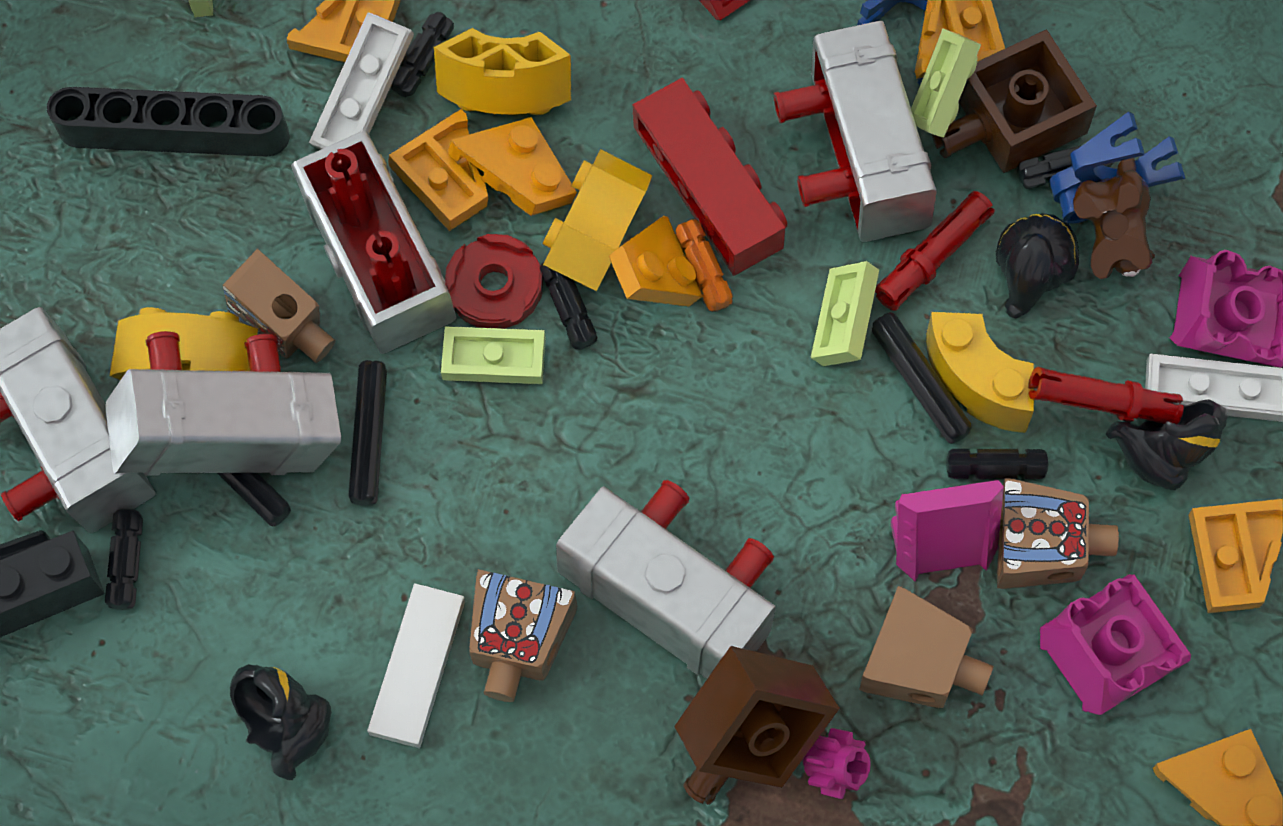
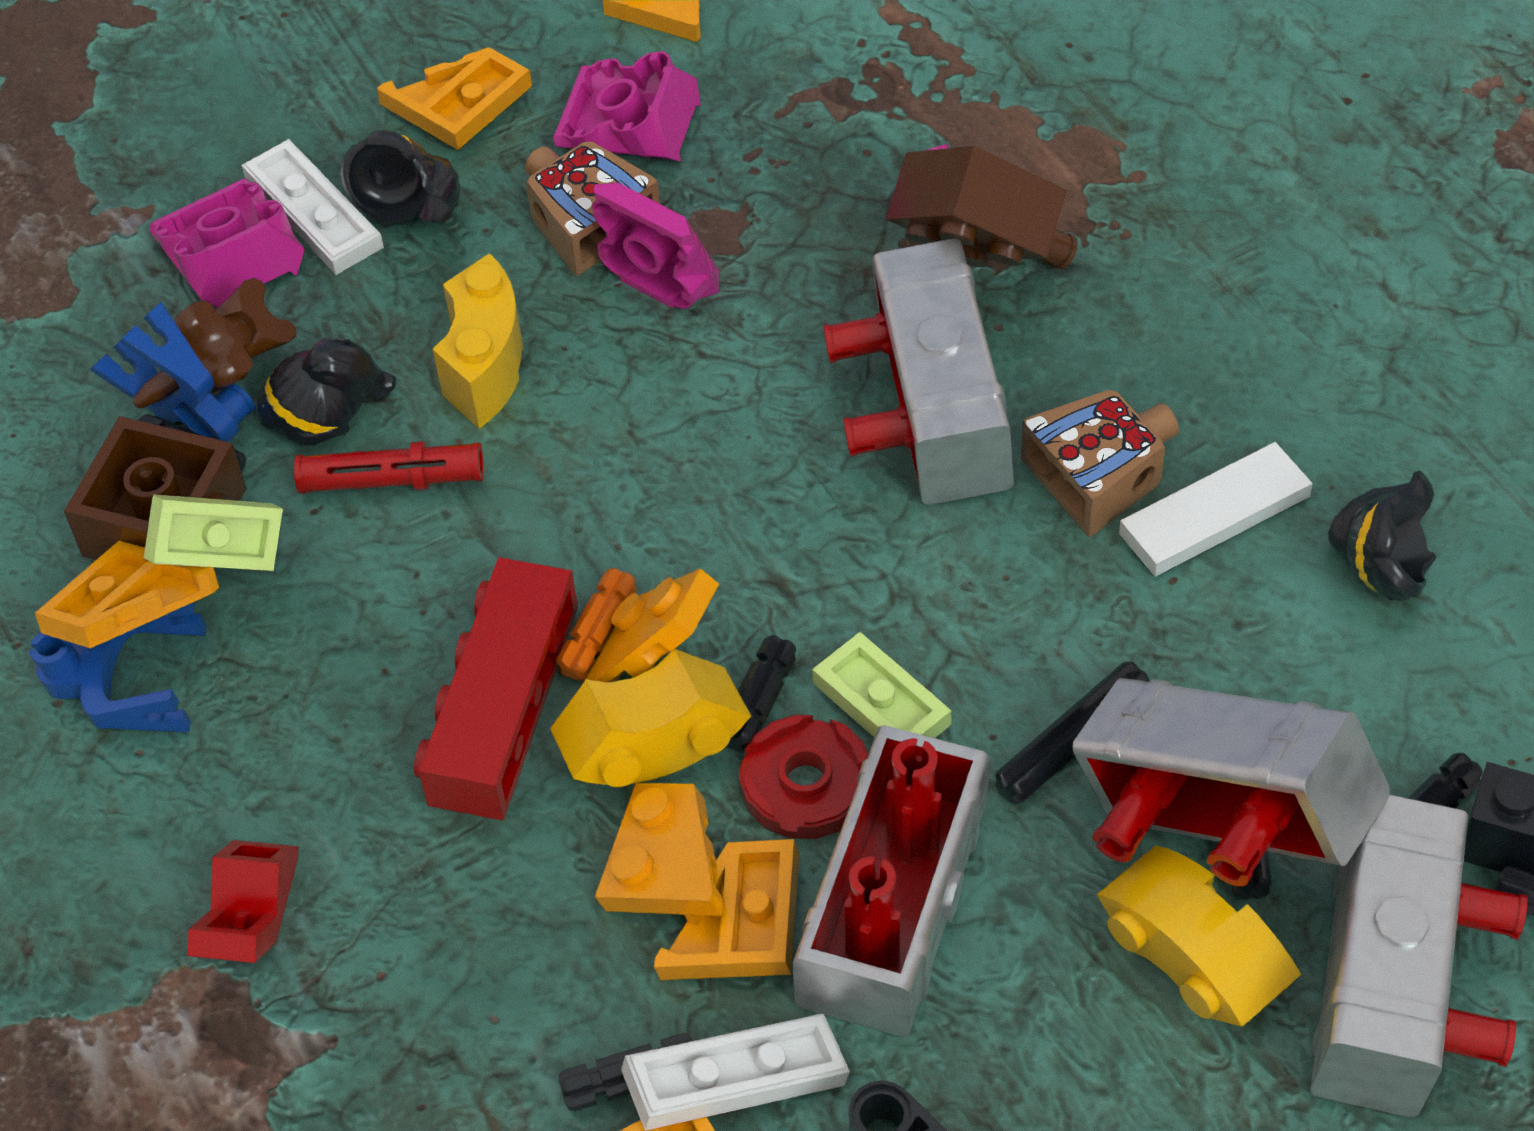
camera: 135 degrees left, 15 degrees down
medium nougat torso [223,249,336,363] -> none
yellow brick [434,28,571,115] -> none
flat silver piece [773,21,937,242] -> none
yellowish green plate [811,261,879,366] -> none
medium nougat torso [859,586,994,708] -> none
black axle [872,312,972,444] -> none
black axle [946,449,1048,479] -> none
red pin [1028,367,1184,424] -> none

